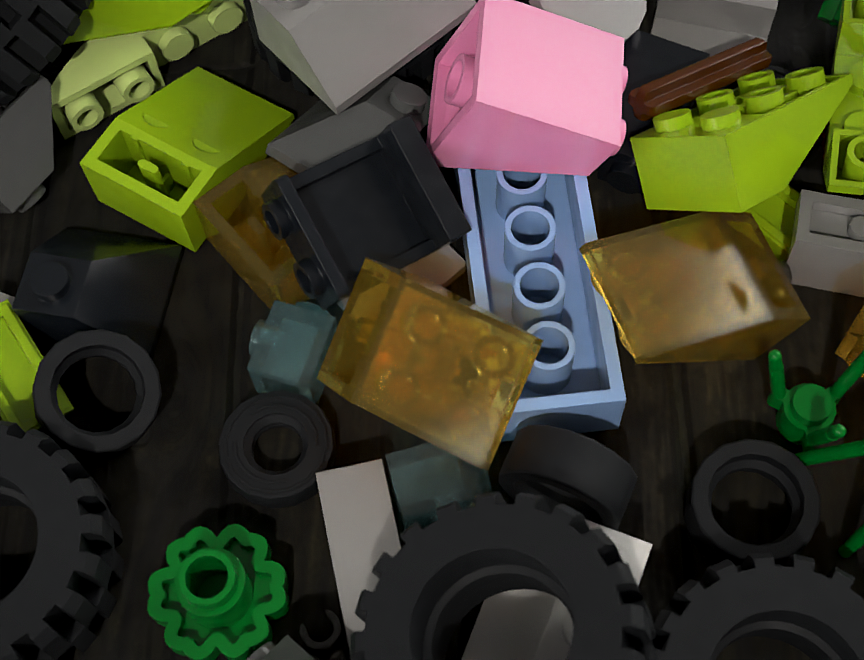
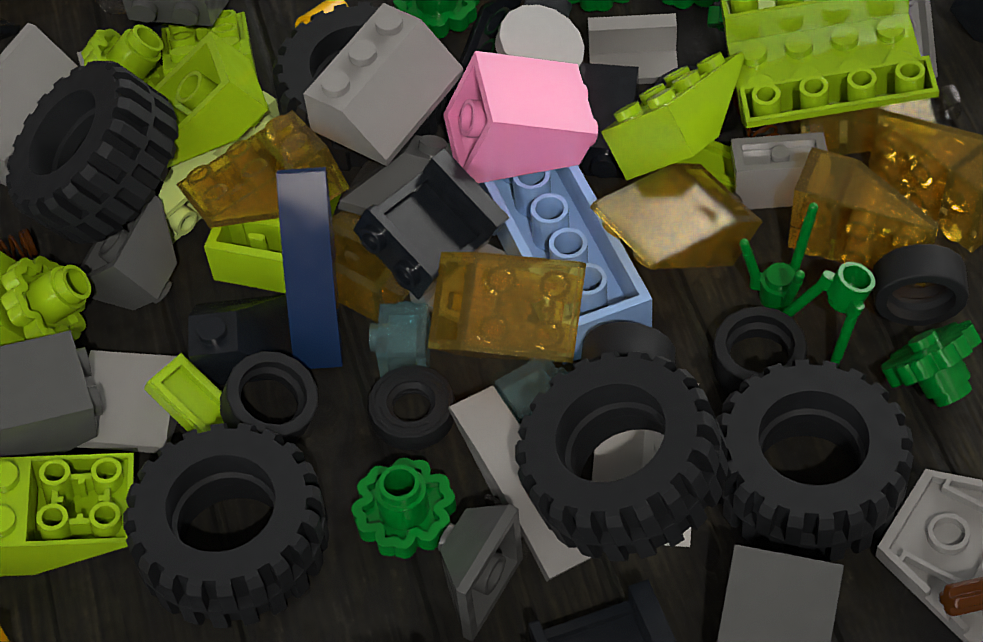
camera: 15 degrees left, 10 degrees down
reddish brown axle [628,37,772,121] -> none
none -> clear yellow slope [176,110,350,228]
none -> dark blue slope [276,167,344,369]

